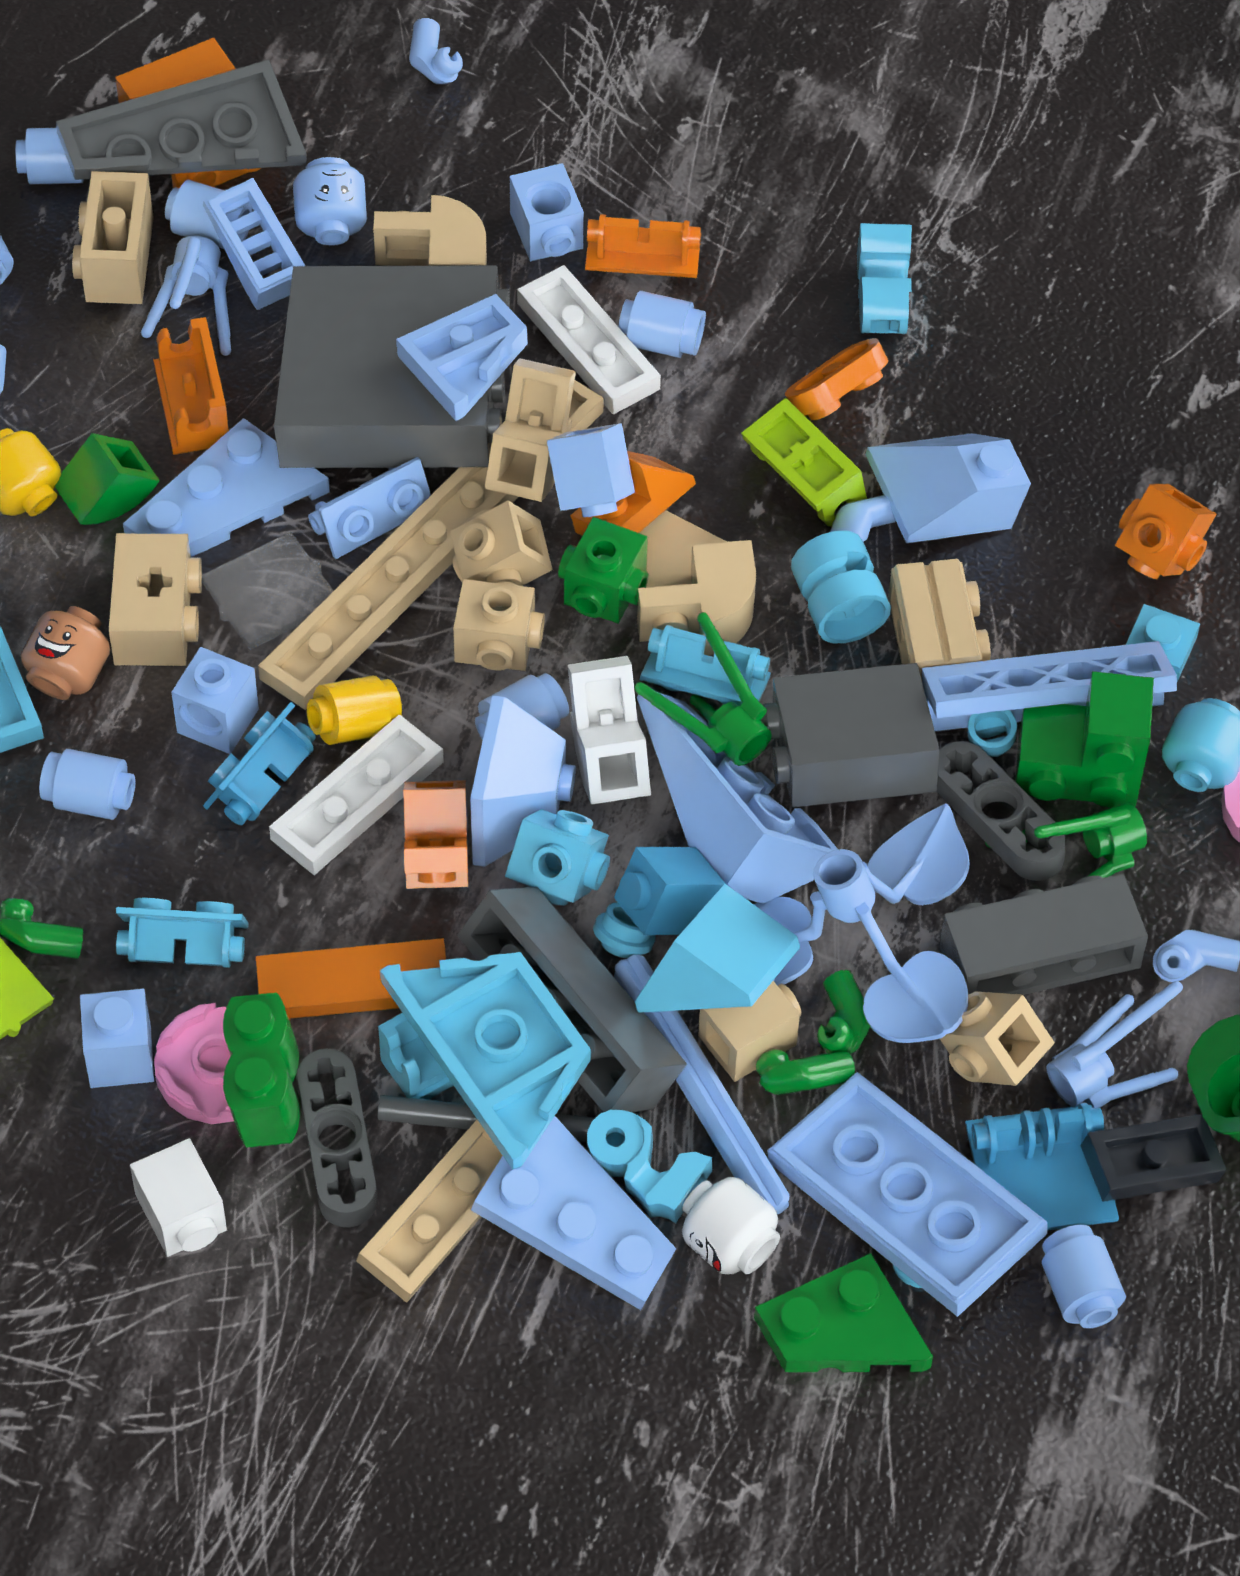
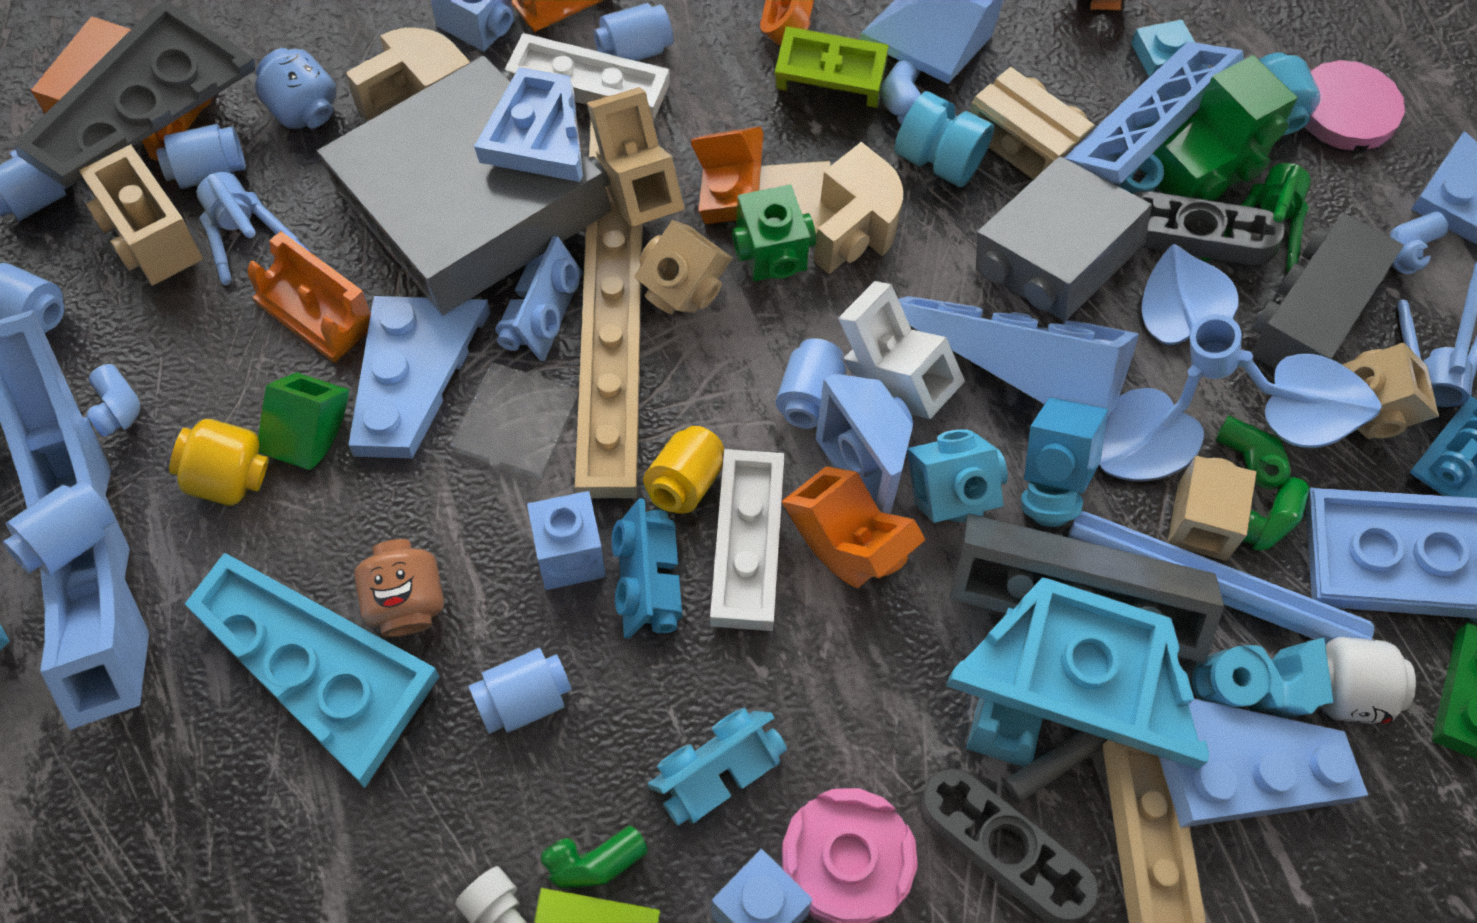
camera: 40 degrees left, 5 degrees up
tan brick [109,533,202,666] -> none
light blue slope [203,178,305,310] -> none
green brick [223,993,300,1148] -> none
orange tile [256,938,446,1019] -> none
tan brick [453,579,545,671] -> none
light blue brick [547,423,635,517] -> none
green plant [634,612,772,766] -> none
medium azure slope [635,884,800,1013] -> none
medium azure hinge [640,625,771,706] -> none

